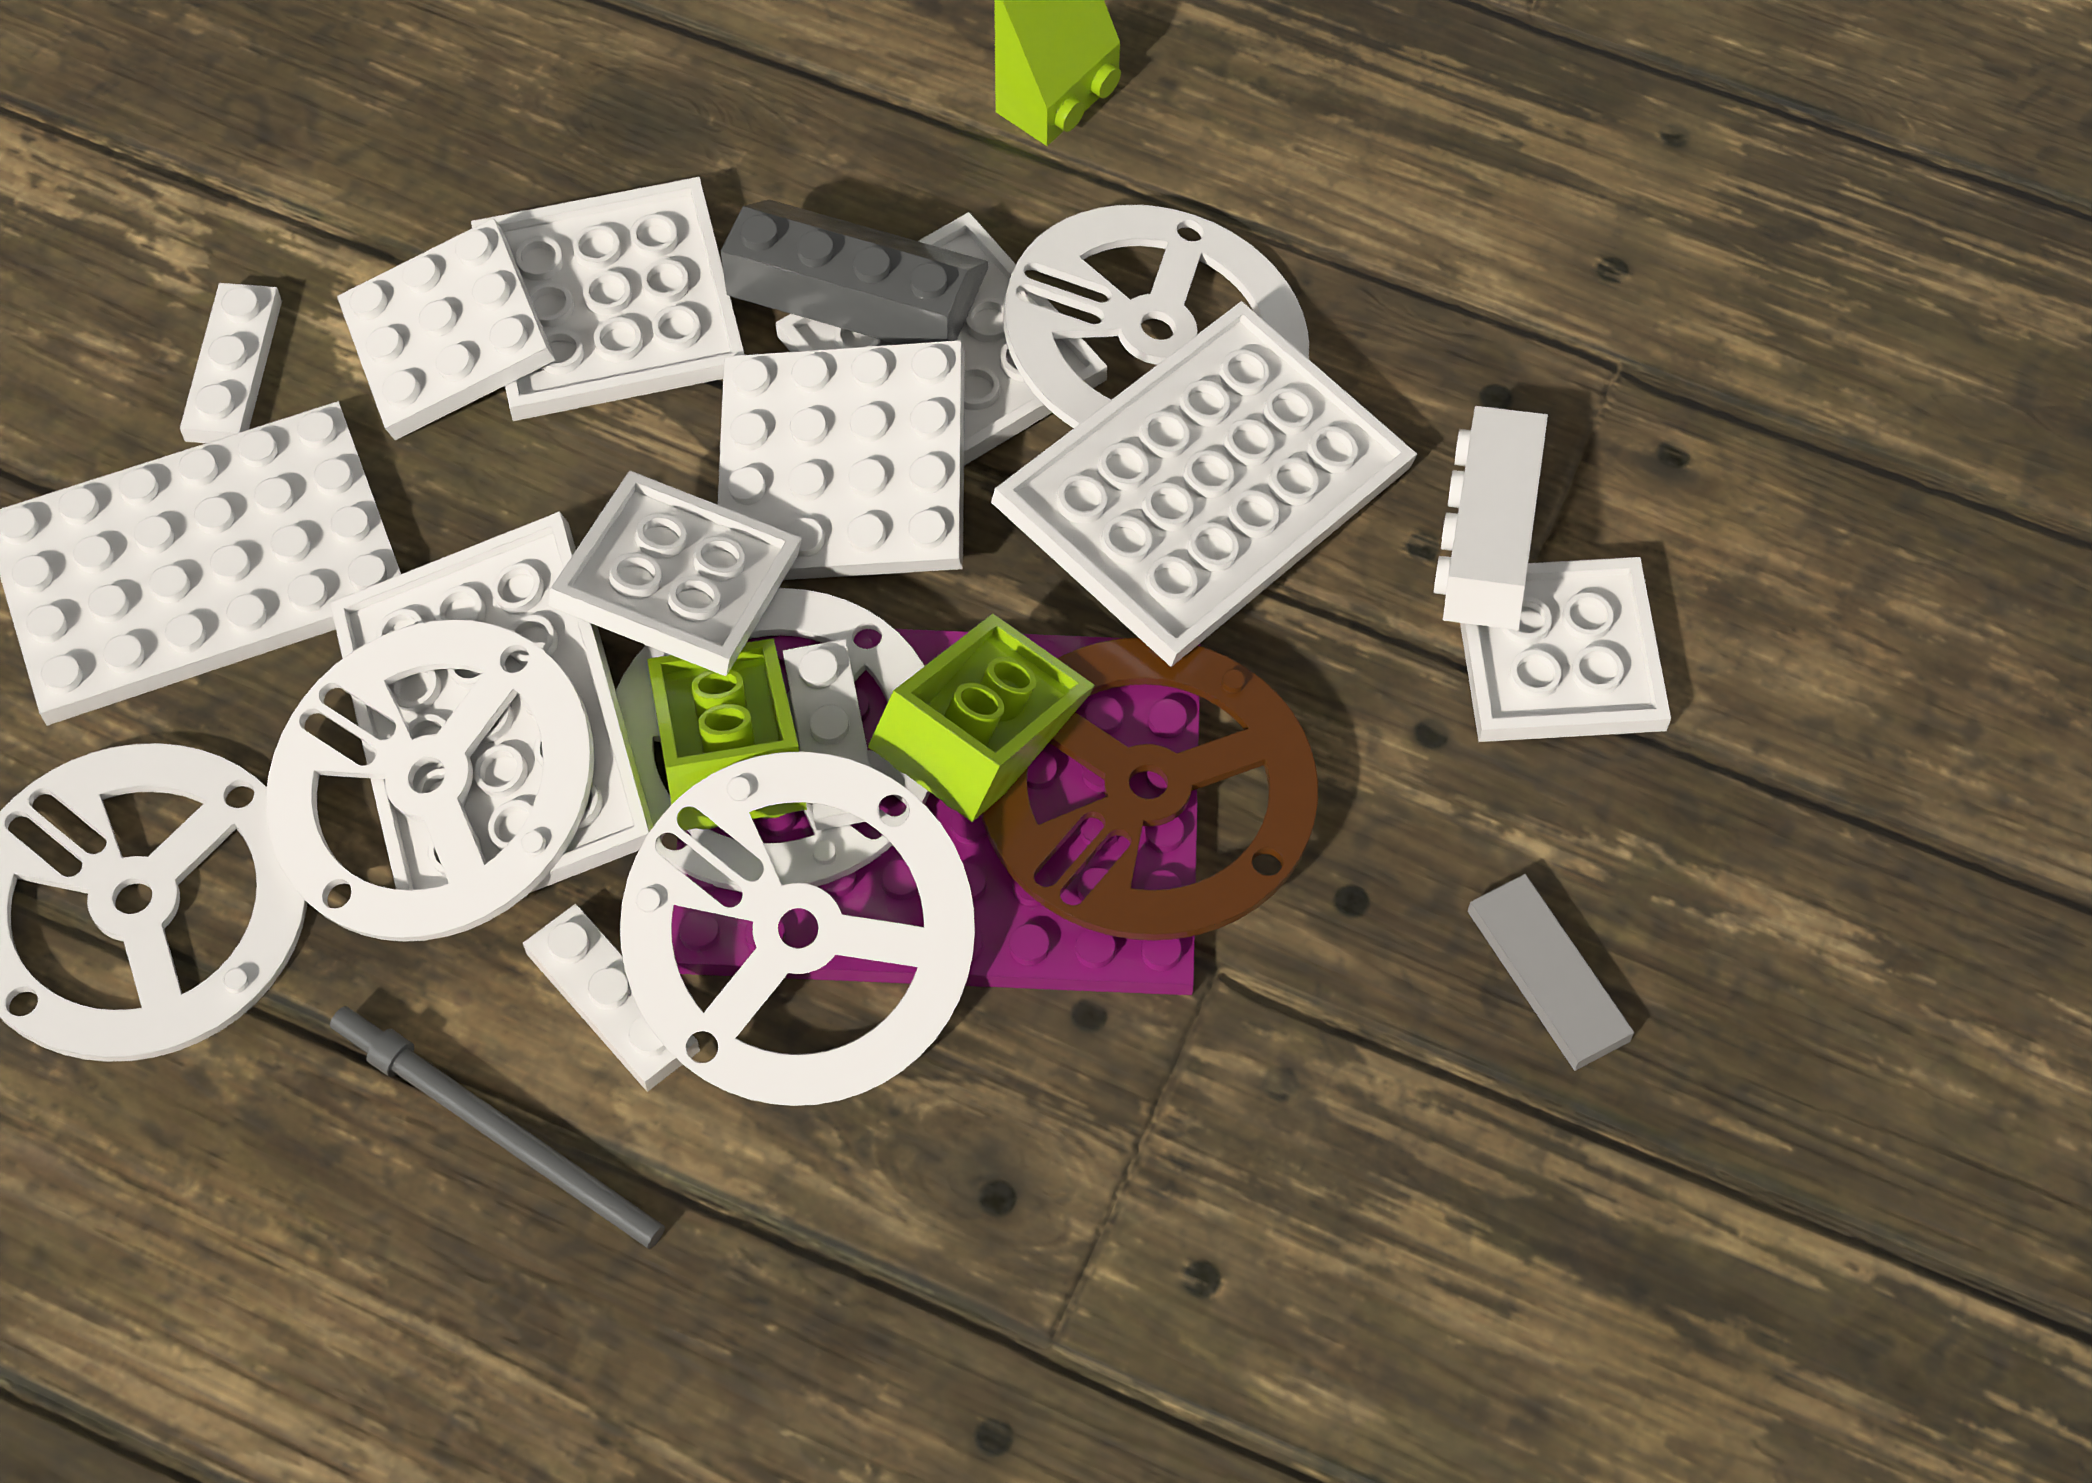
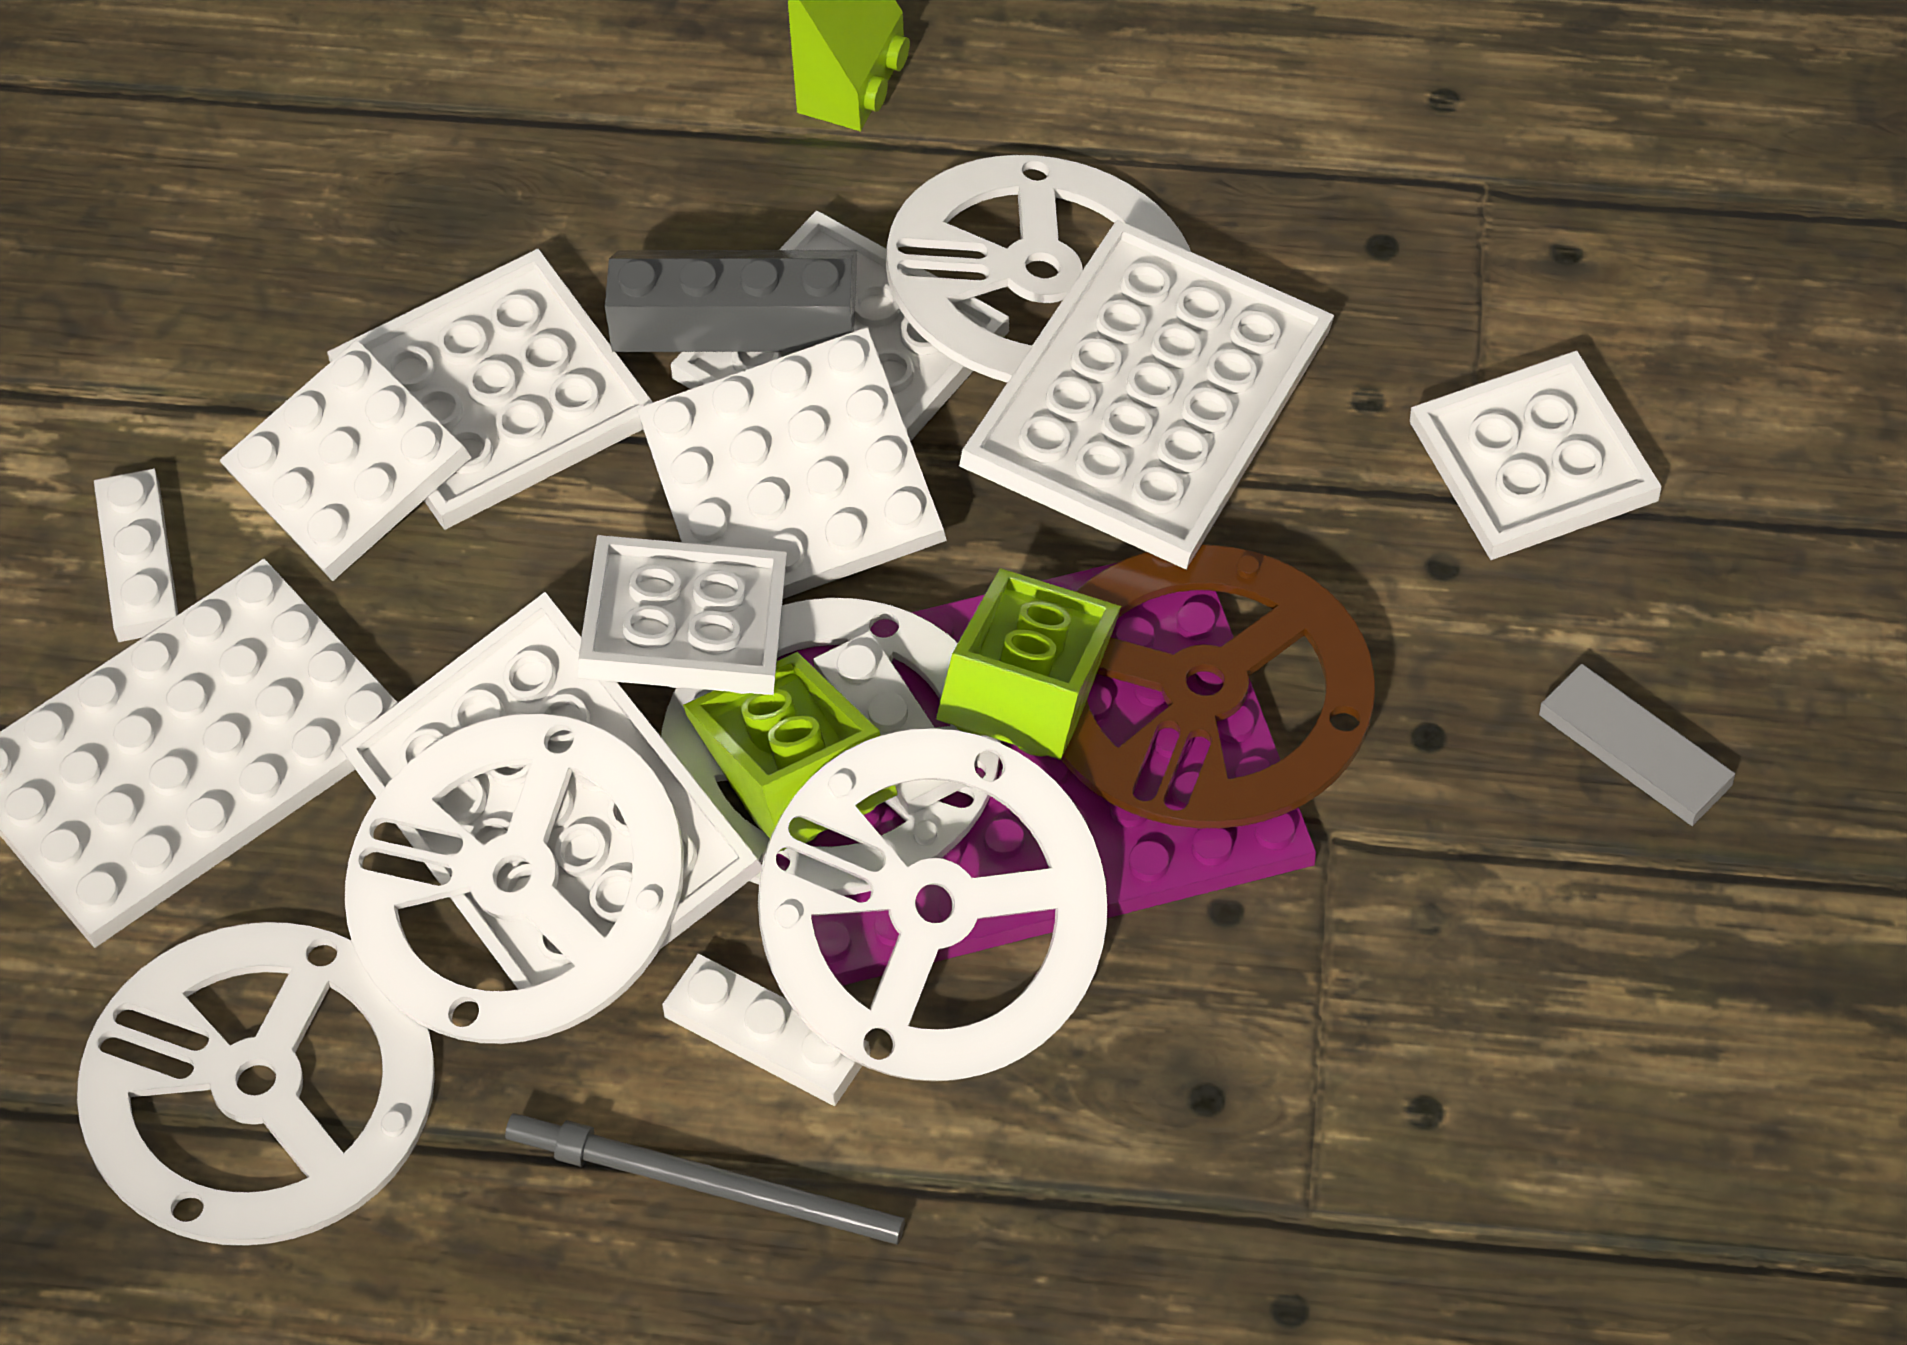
camera: 15 degrees left, 5 degrees down
white brick [1434,406,1548,630] -> none

